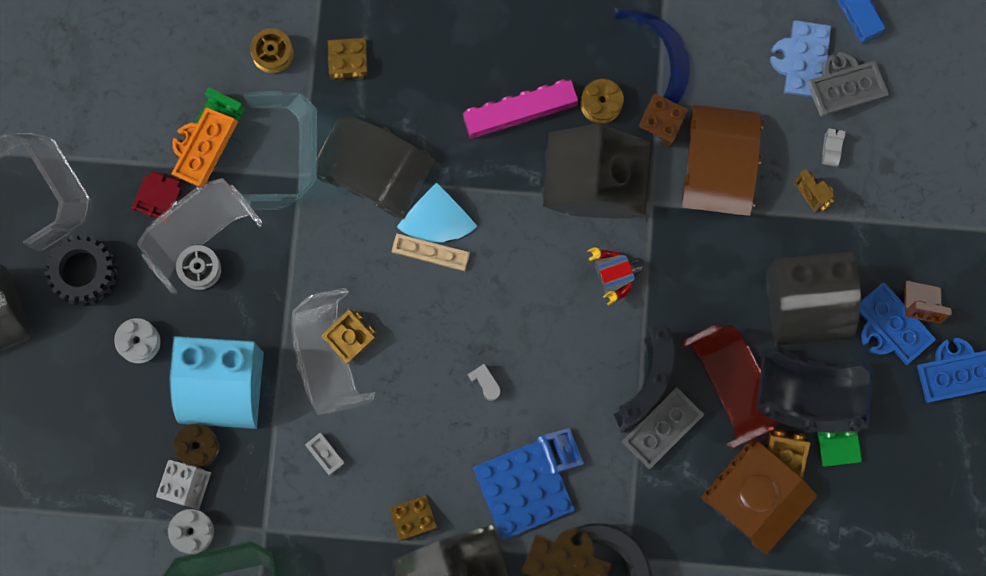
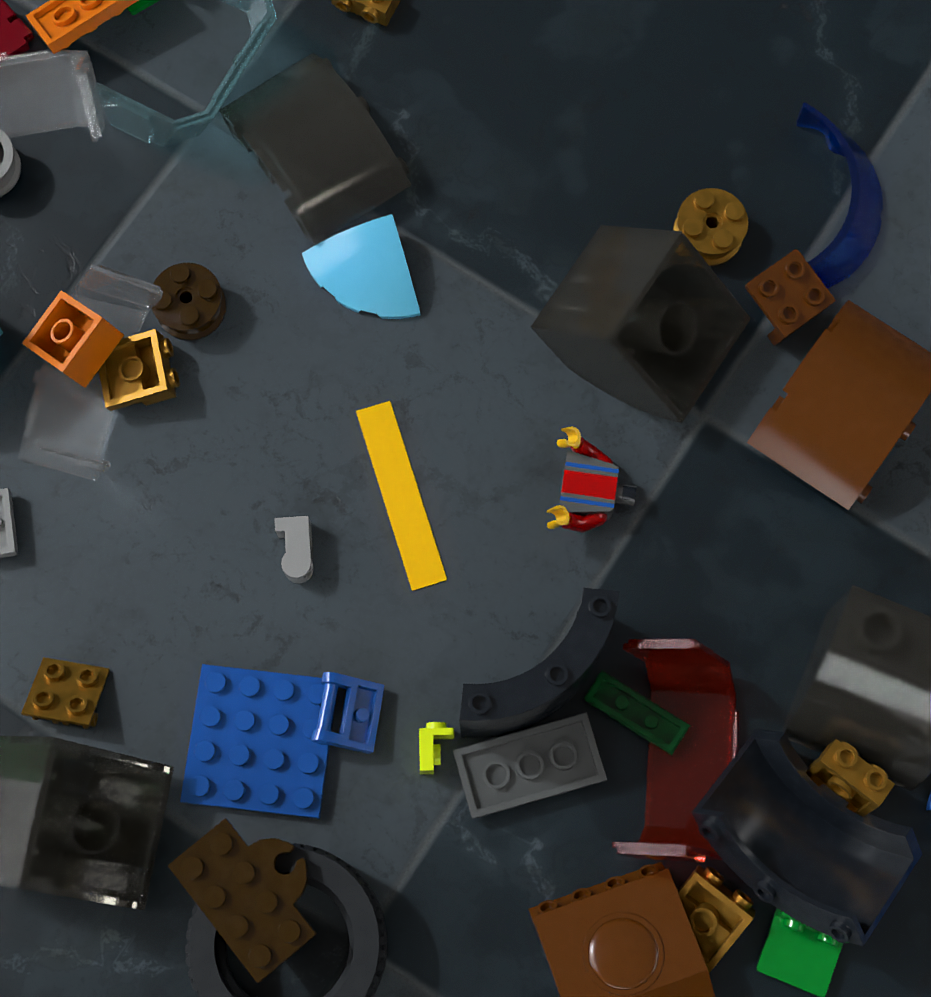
camera: 30 degrees right, 5 degrees down
tan tile [391,233,470,271] -> none
dark pink brick [463,80,578,139] -> none
none -> orange brick [22,290,124,388]
none -> dark brown wheel [150,263,226,340]
none -> yellow sticker [356,401,447,591]
none -> neon yellow bracket [419,722,454,774]
none -> dark green tile [583,670,690,756]
none -> pearl gold plate [805,739,895,817]

